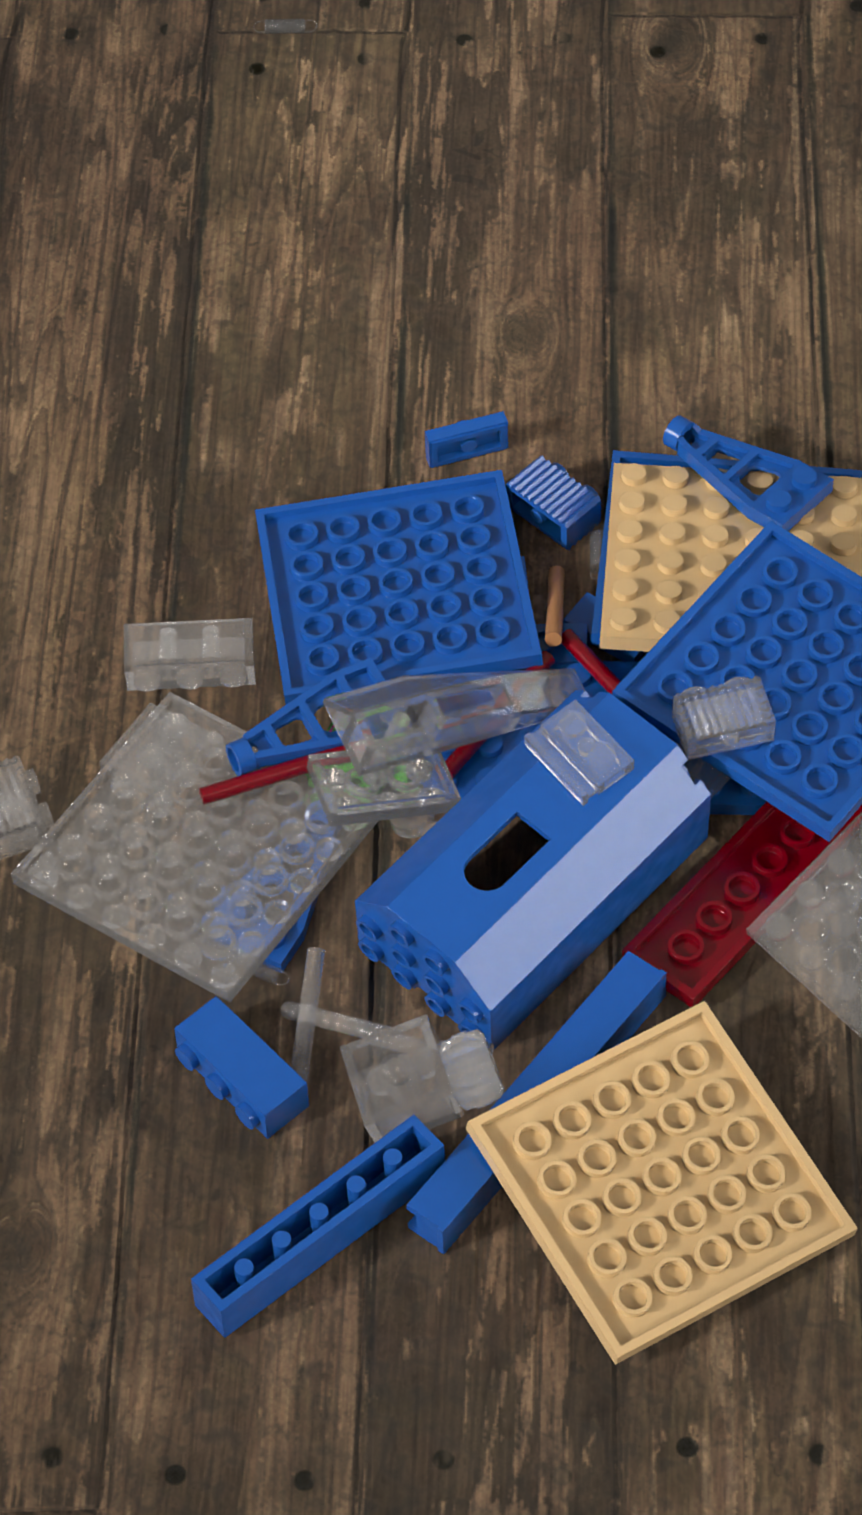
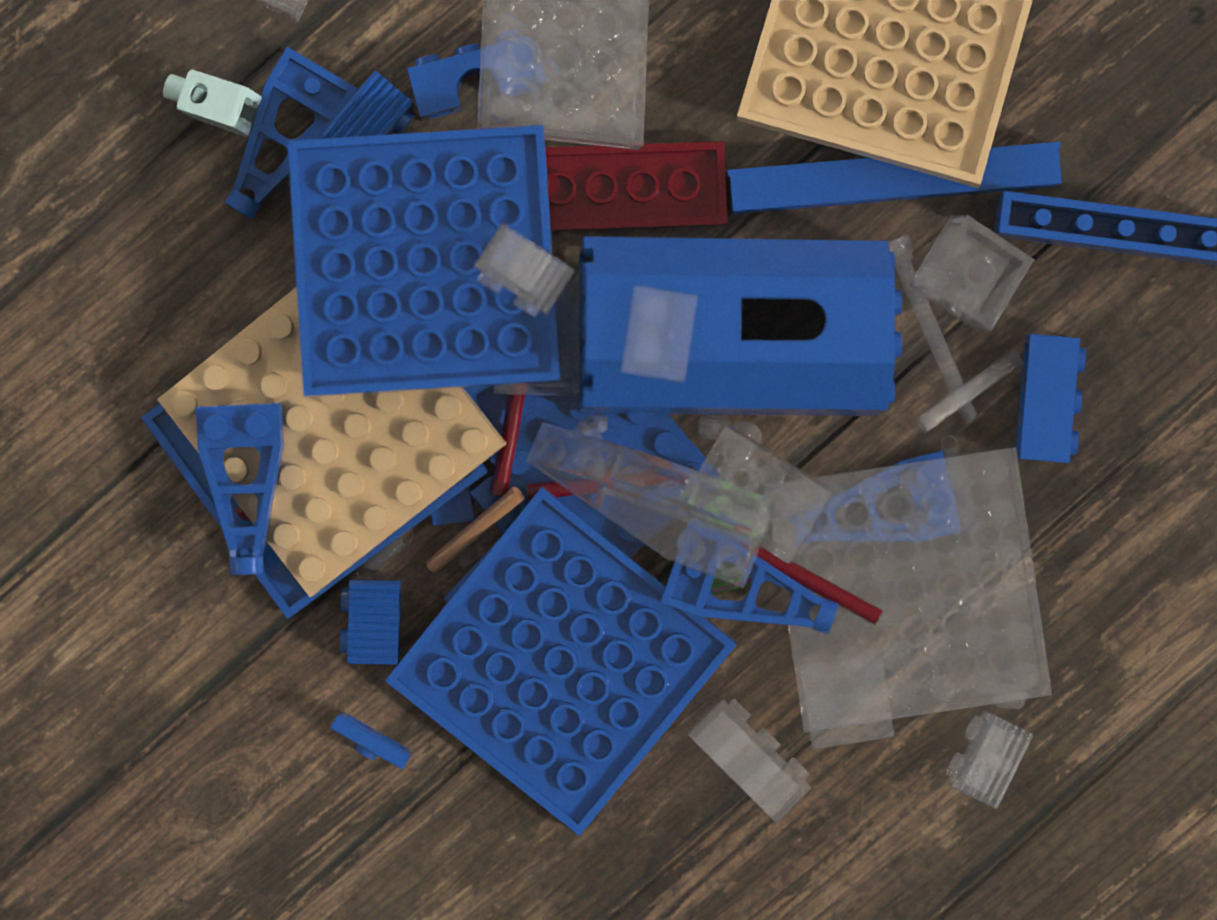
camera: 130 degrees left, 35 degrees up
clear gear [439,1029,504,1111] -> none

